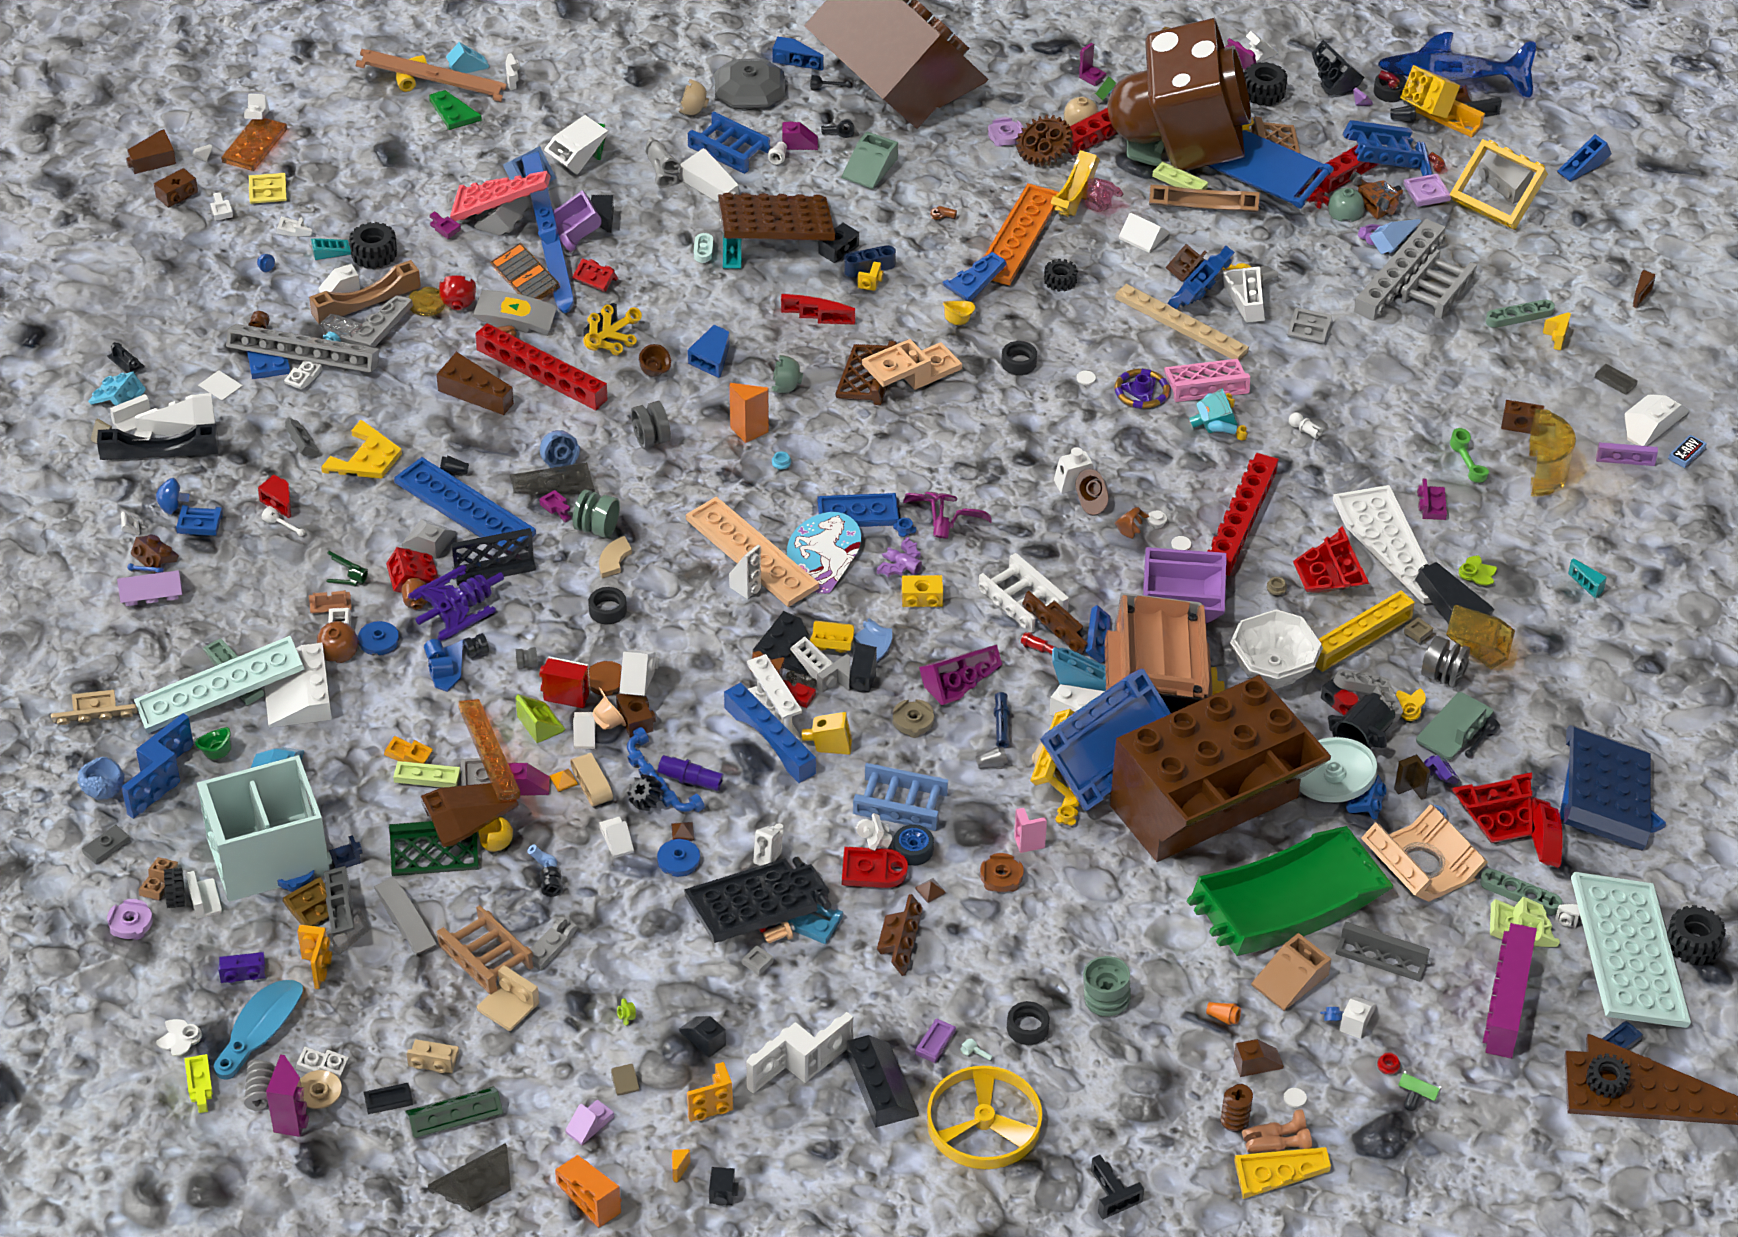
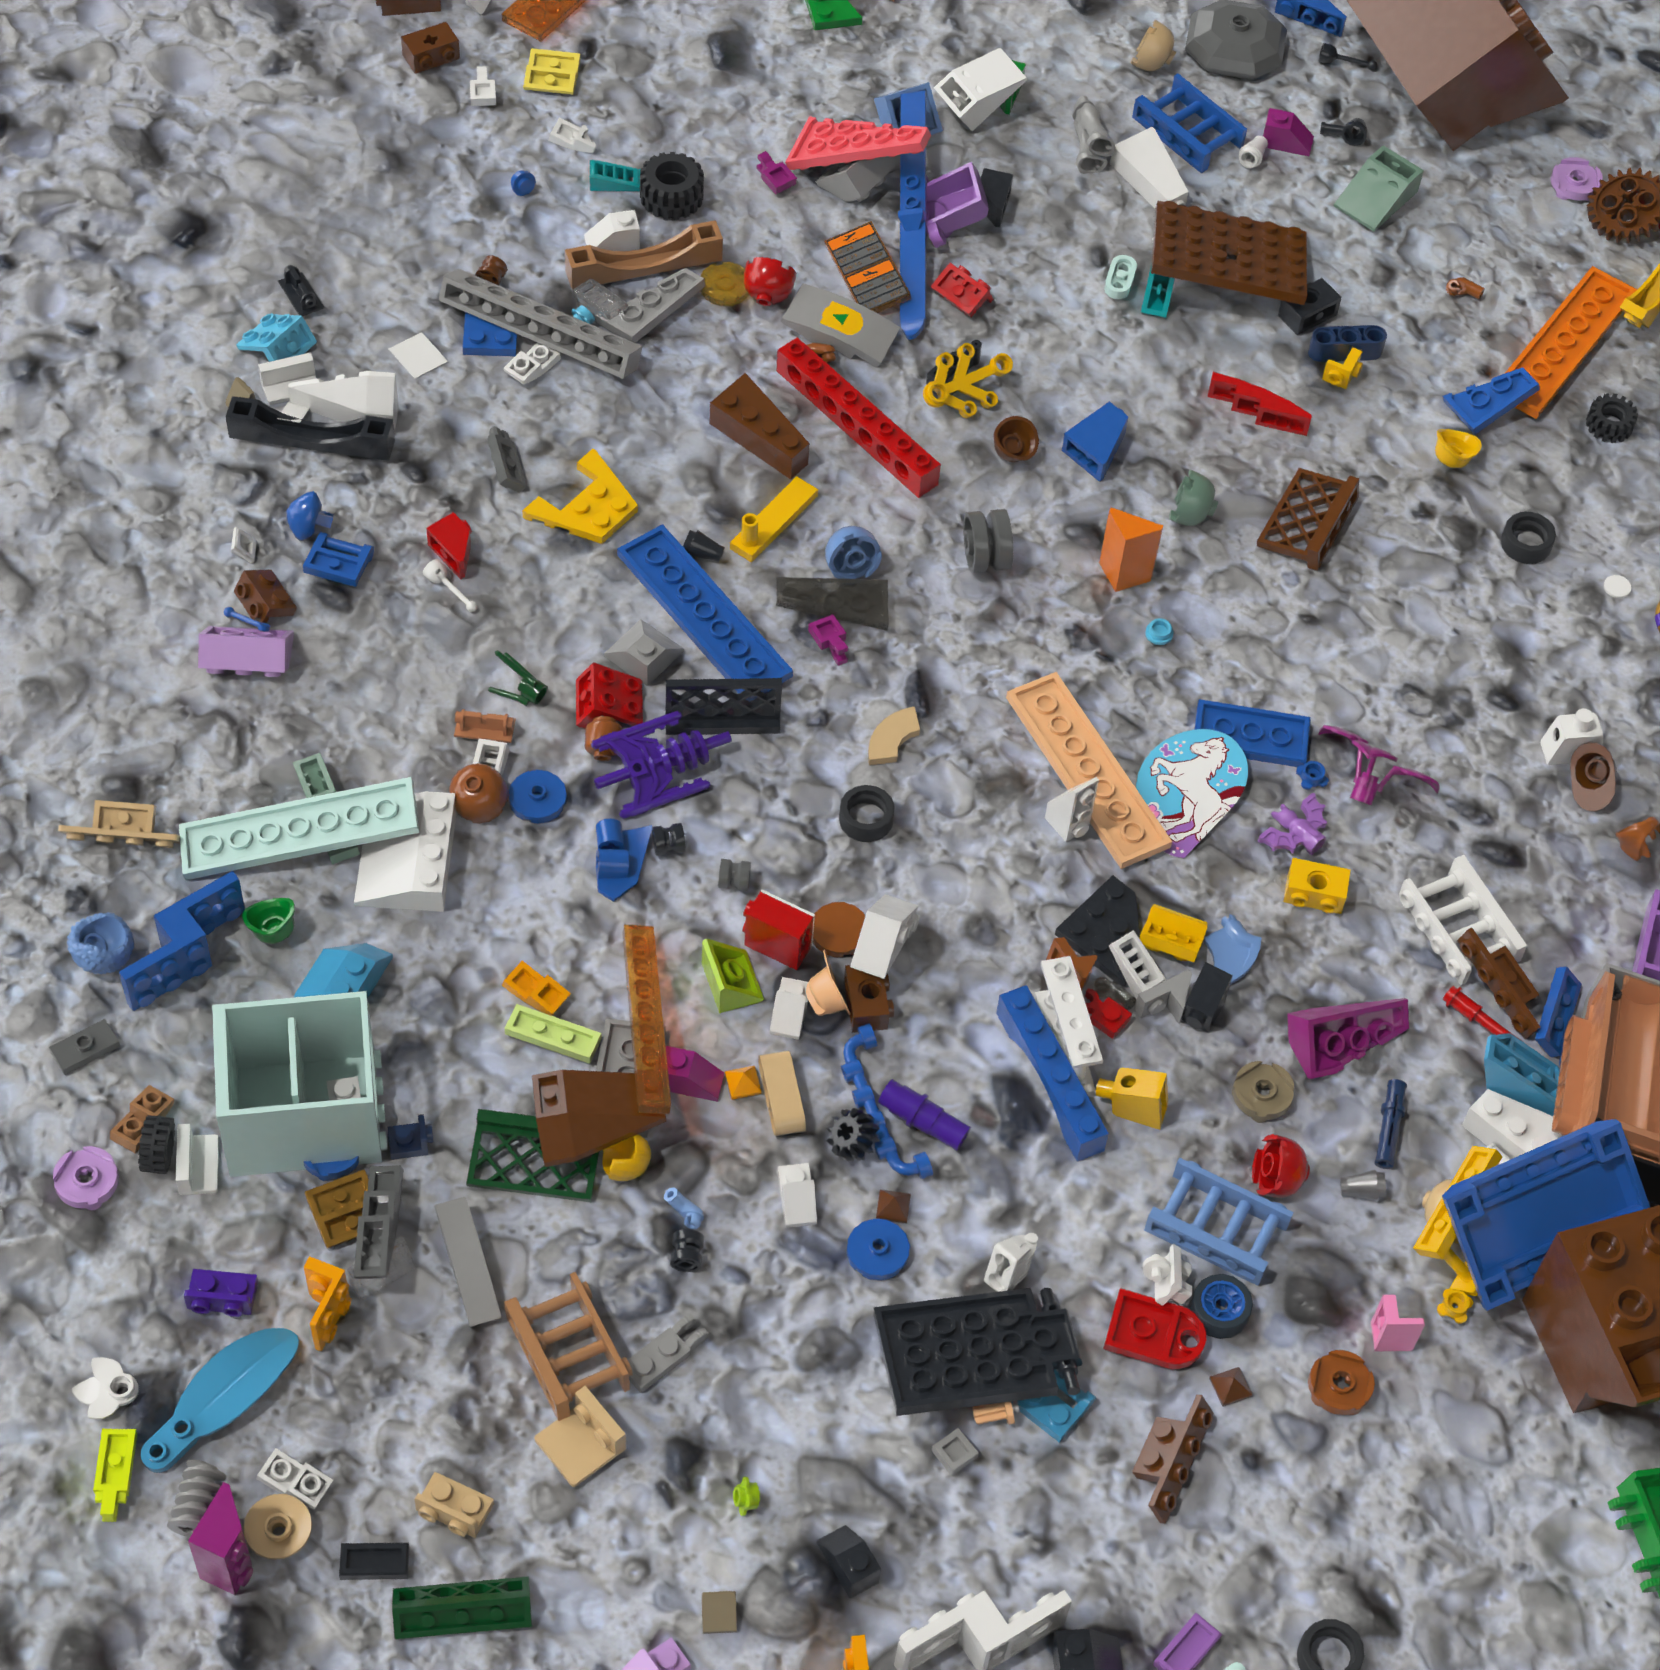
camera: 10 degrees right, 10 degrees up
sand green wheel [572,490,620,538] -> none
light nougat bracket [862,339,962,390] -> none
sand green wheel [1083,956,1131,1017] -> none
none -> yellow piece [730,476,818,563]
none -> red cylinder [1252,1134,1310,1198]

